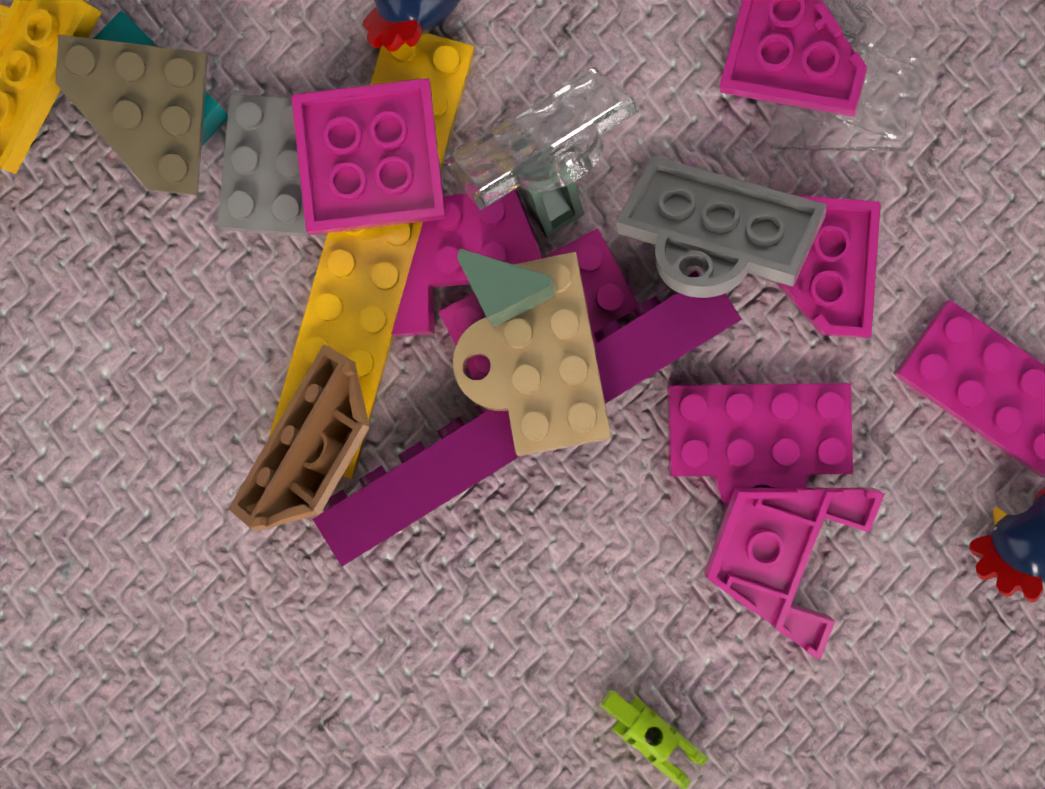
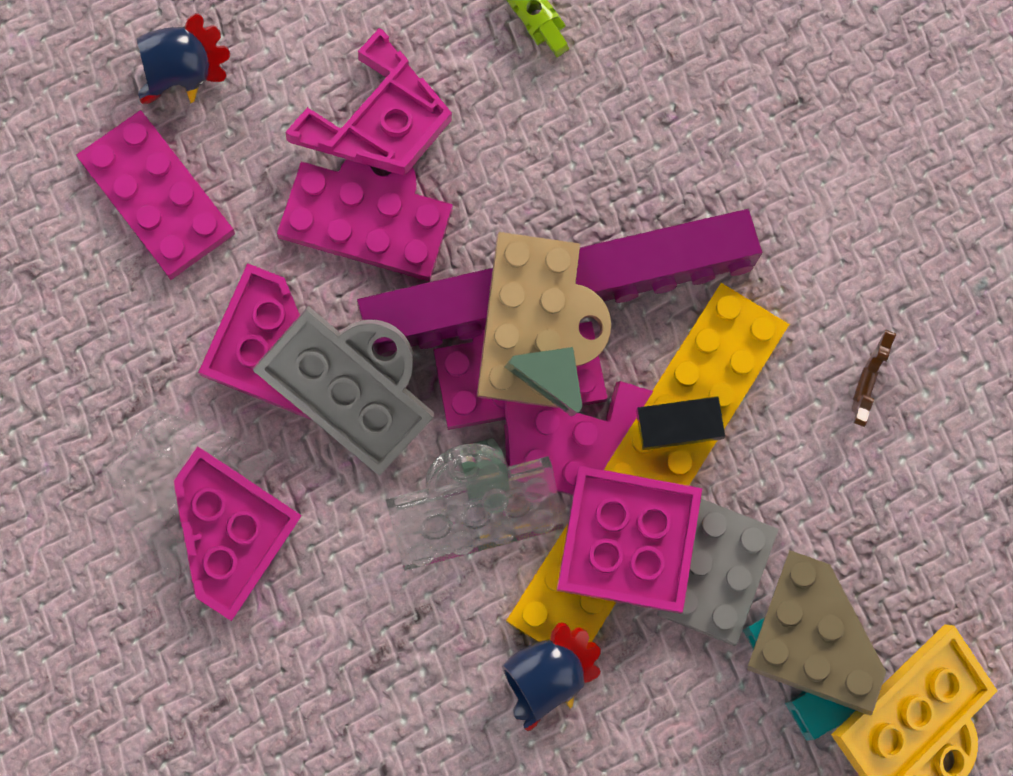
camera: 165 degrees left, 10 degrees down
medium nougat wedge [228,344,370,531] -> none
none -> black tile [636,396,725,450]
none -> reddish brown helmet [852,330,896,427]

